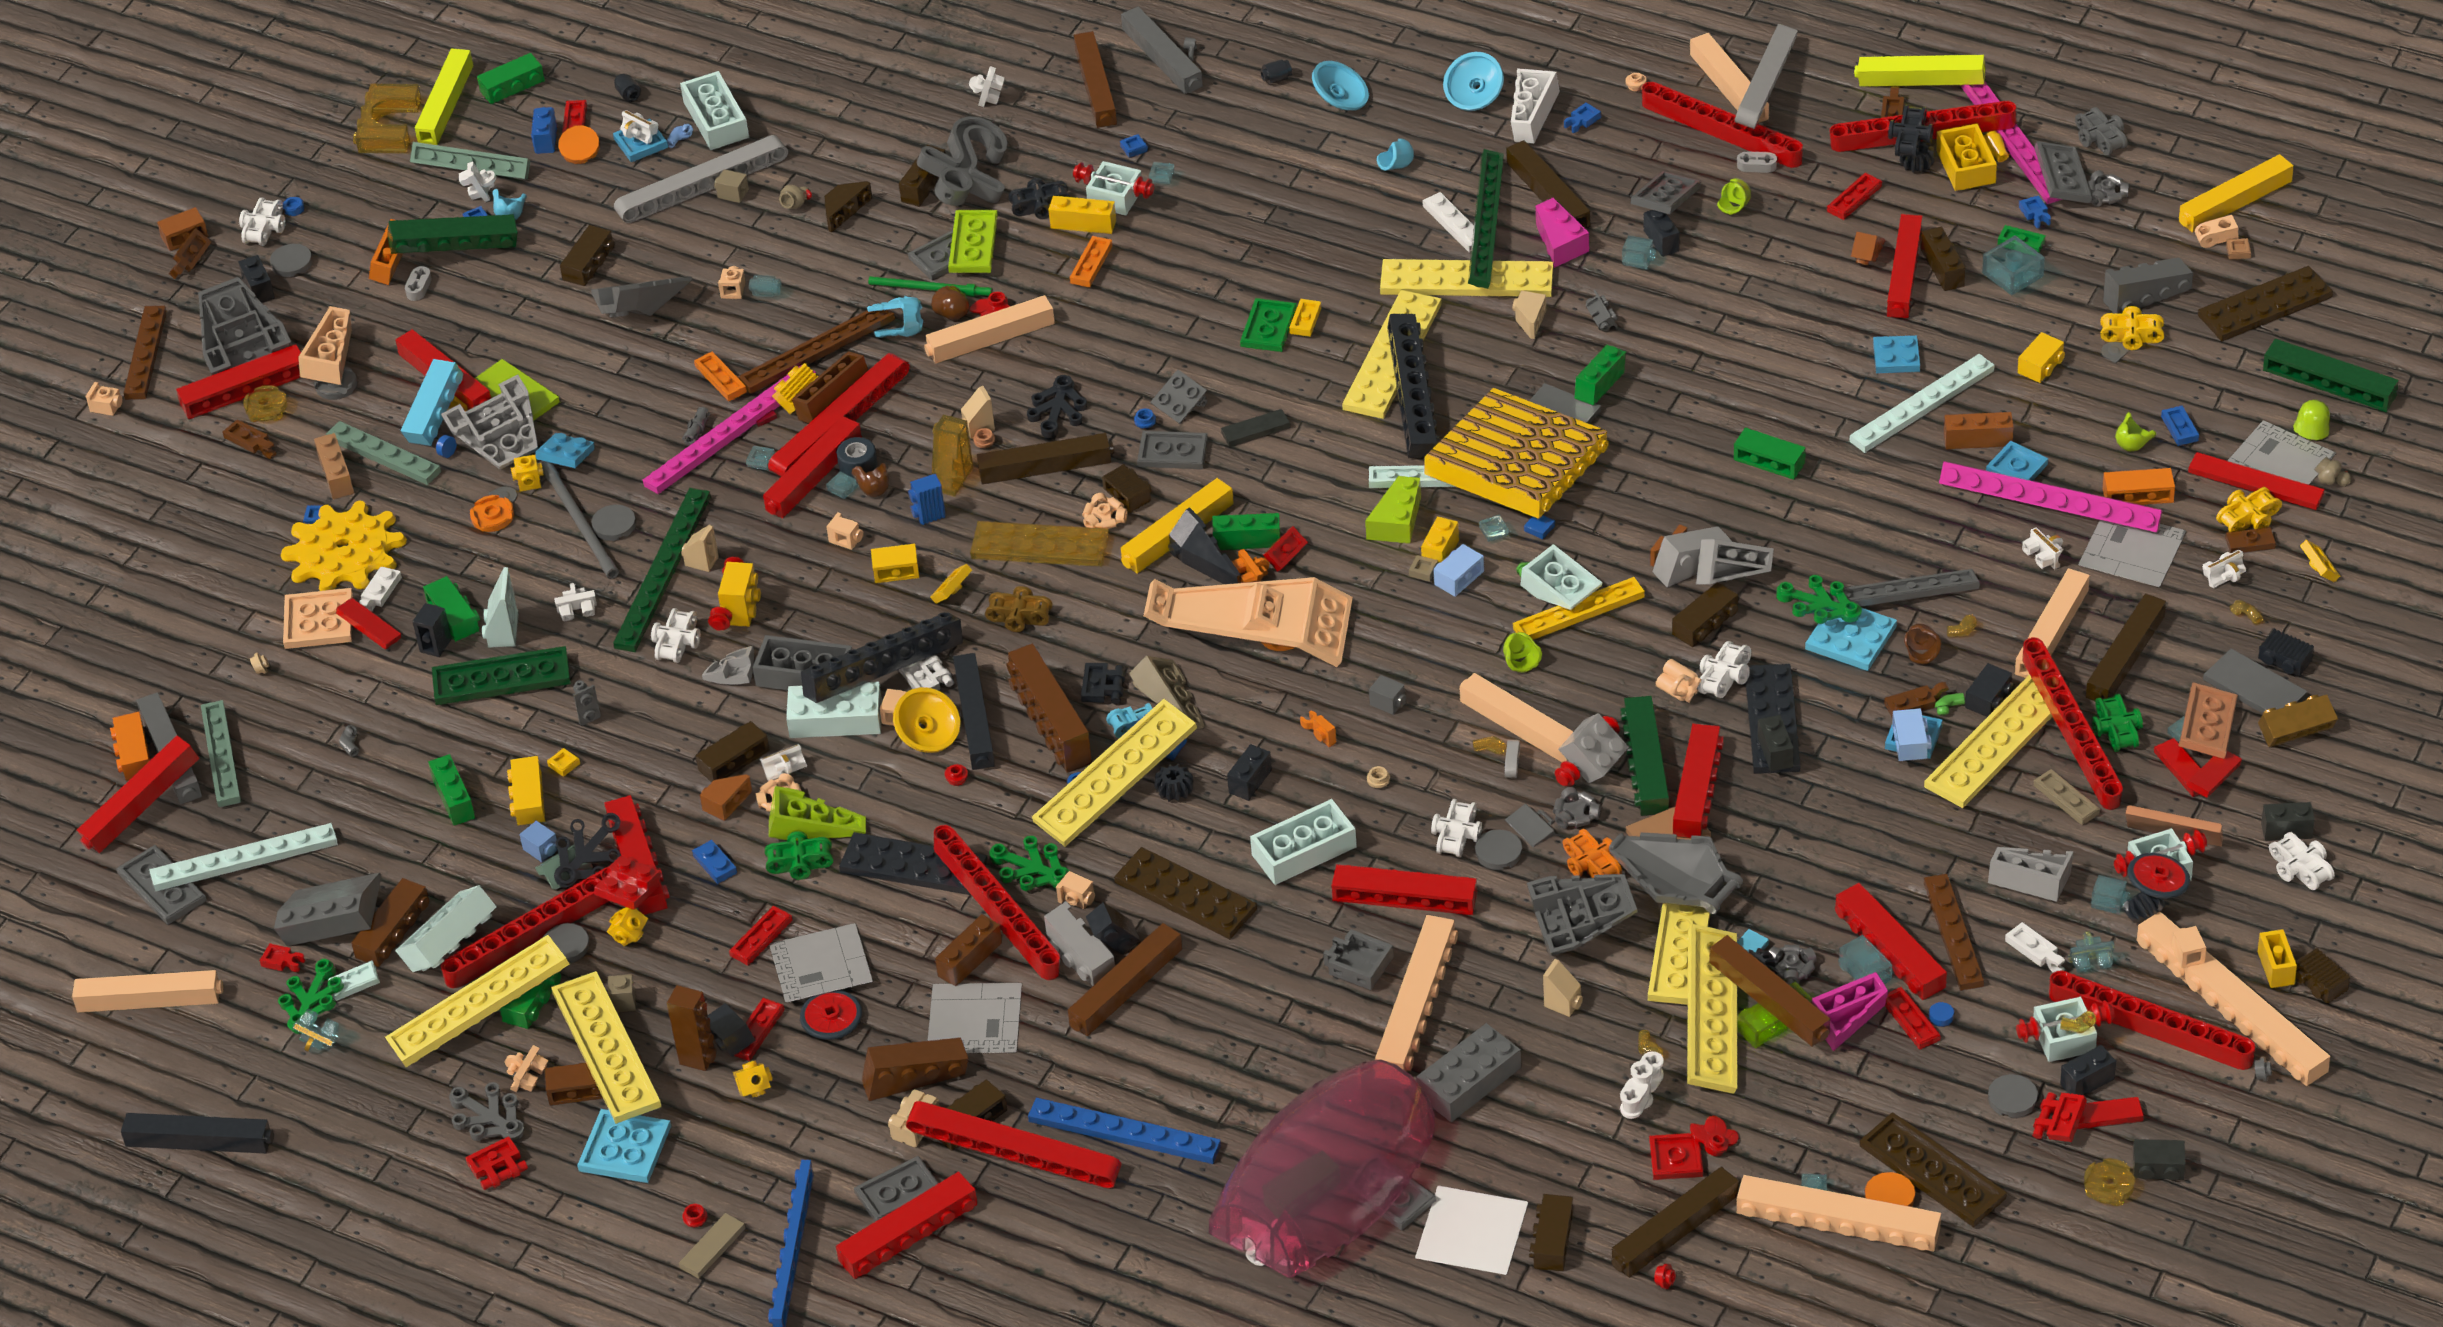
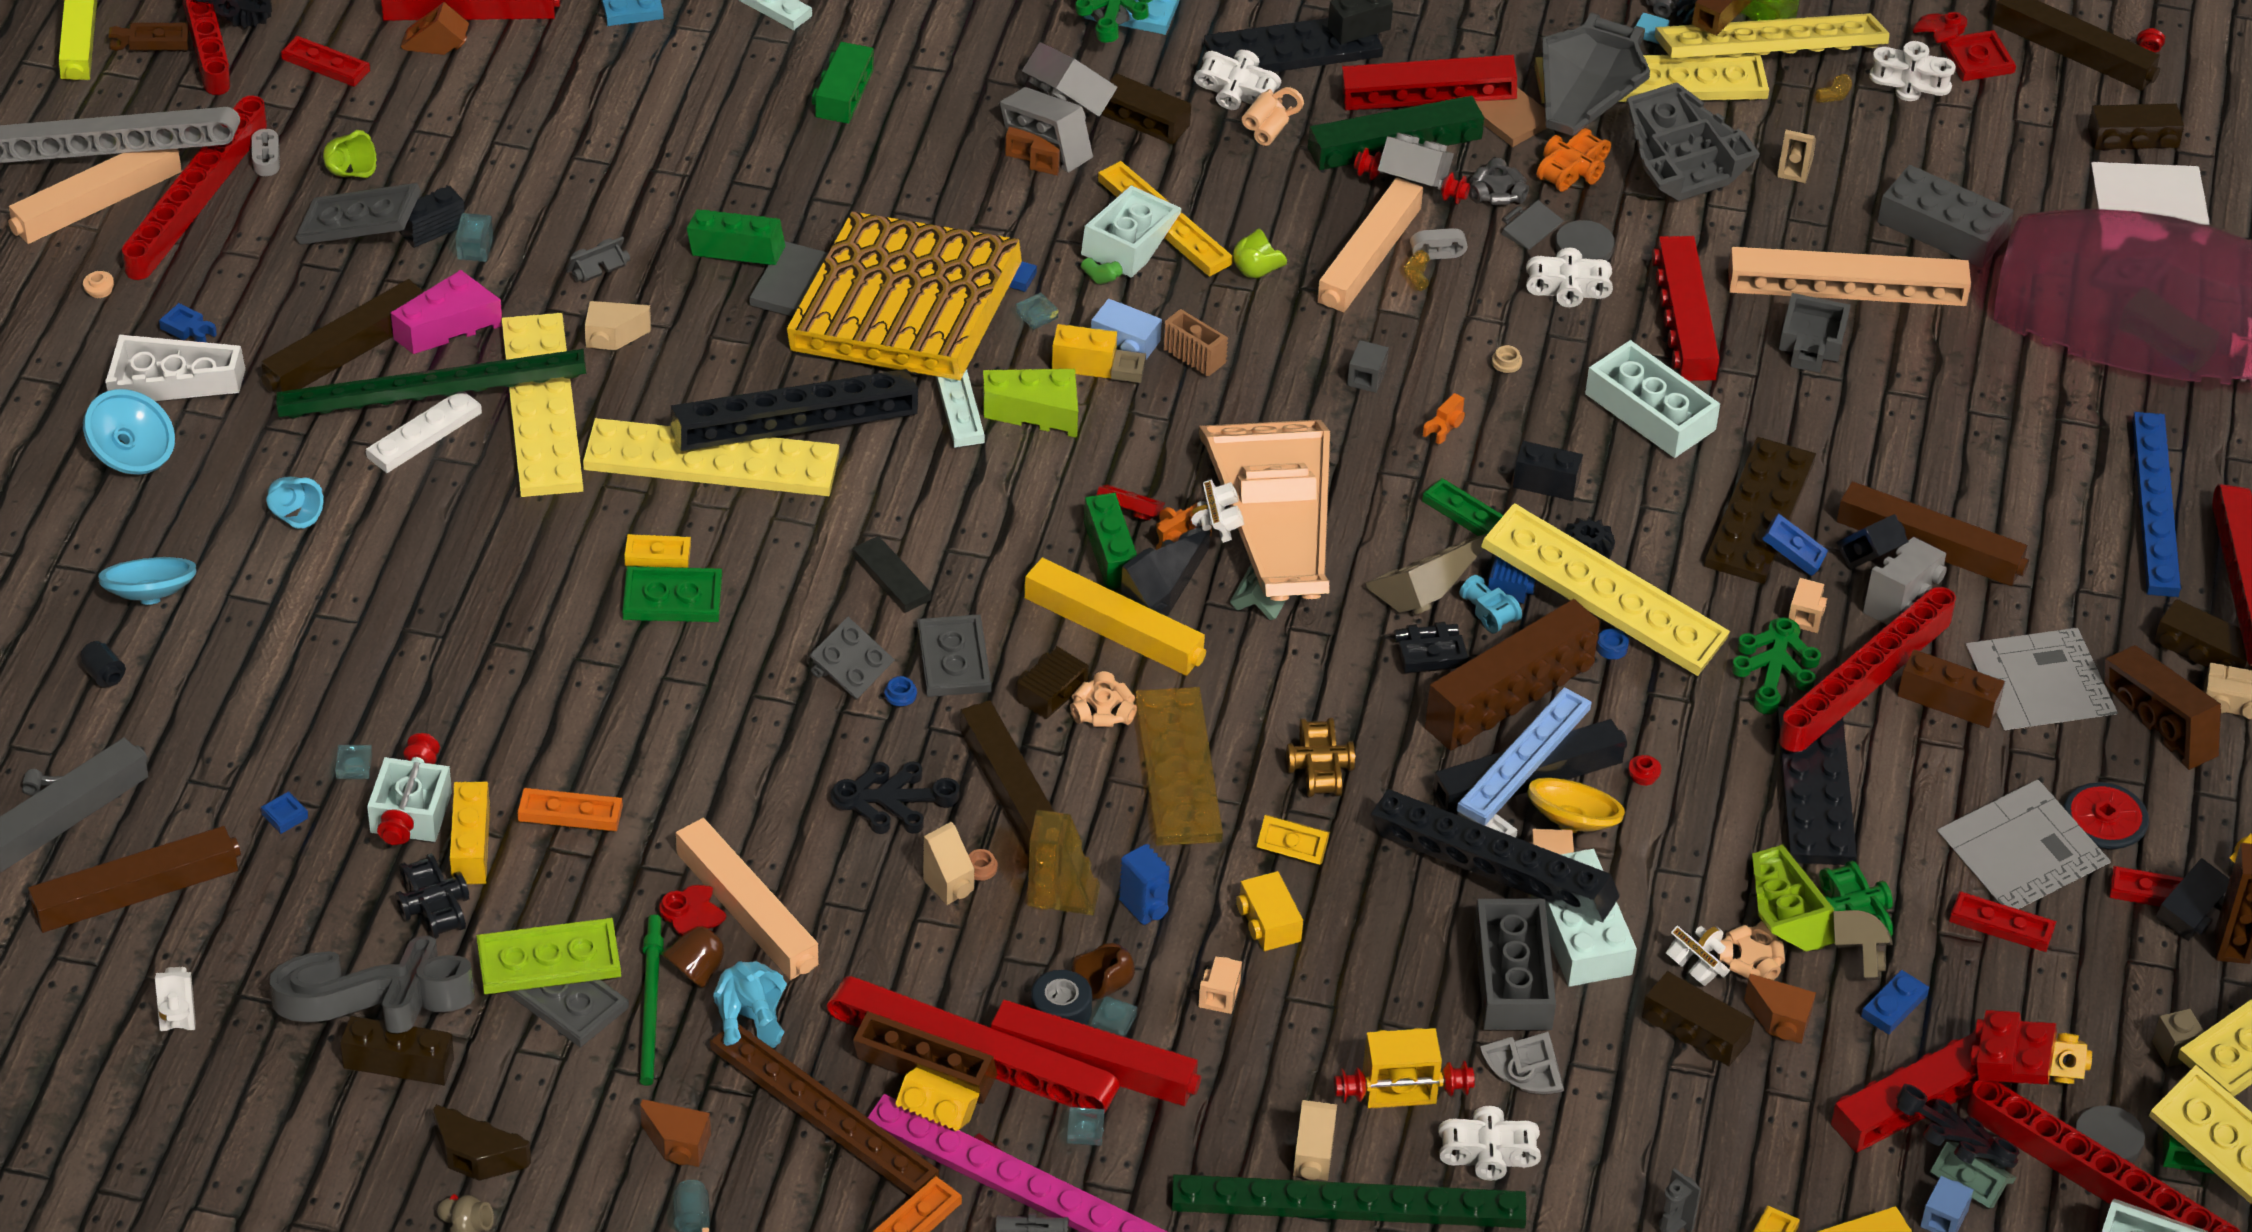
camera: 110 degrees left, 0 degrees up
none -> dark orange slope [640,1099,711,1167]
none -> medium nougat brick [1163,309,1228,376]
none -> white hips [1190,479,1245,543]
none -> green tile [1422,478,1504,536]
none -> light blue tile [1457,687,1592,826]
none -> blue plate [1762,514,1828,576]
none -> dark tan brick [1833,910,1893,980]

